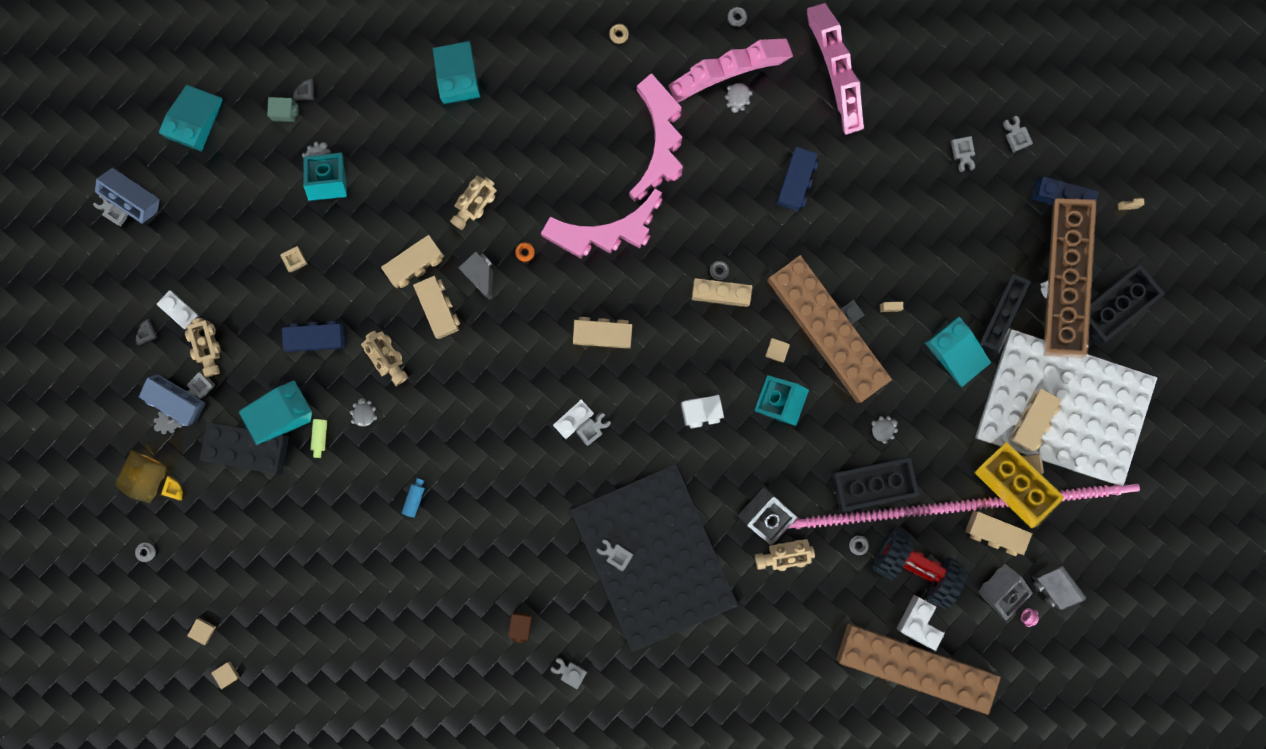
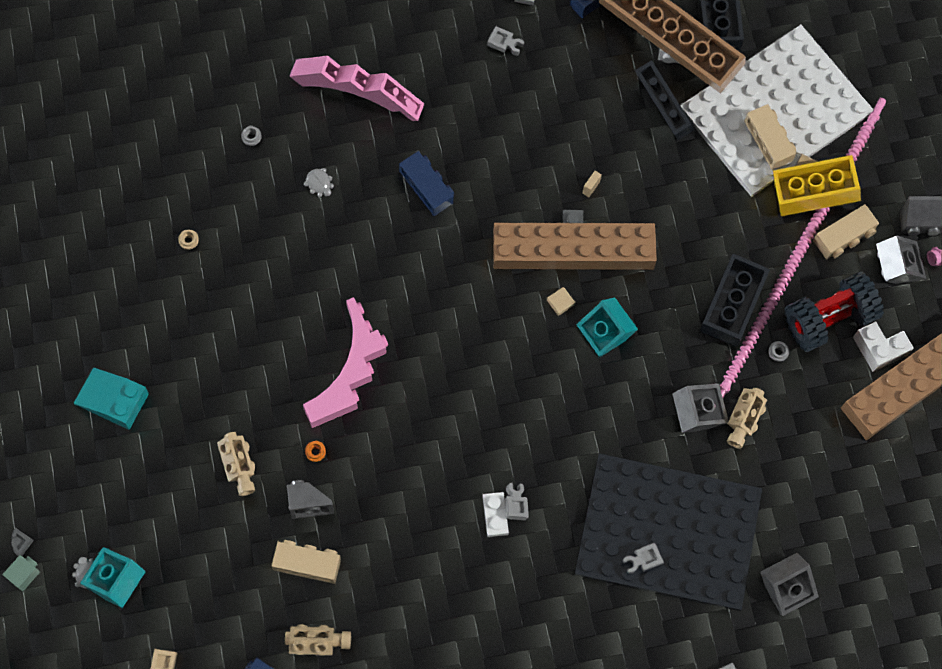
camera: 55 degrees left, 15 degrees down
tan brick [381,235,444,288] -> none
tan brick [573,317,632,348] -> none
bright pink arch [630,73,683,202] -> none
bright pink arch [669,39,793,102] -> none
white brick [681,395,724,428] -> none
tan brick [691,278,752,307] -> none
light grey plate [710,261,729,280] -> none
light grey piece [872,416,898,444] -> none
teal slope [925,317,991,387] -> none
none -> flat silver slope [761,553,819,616]

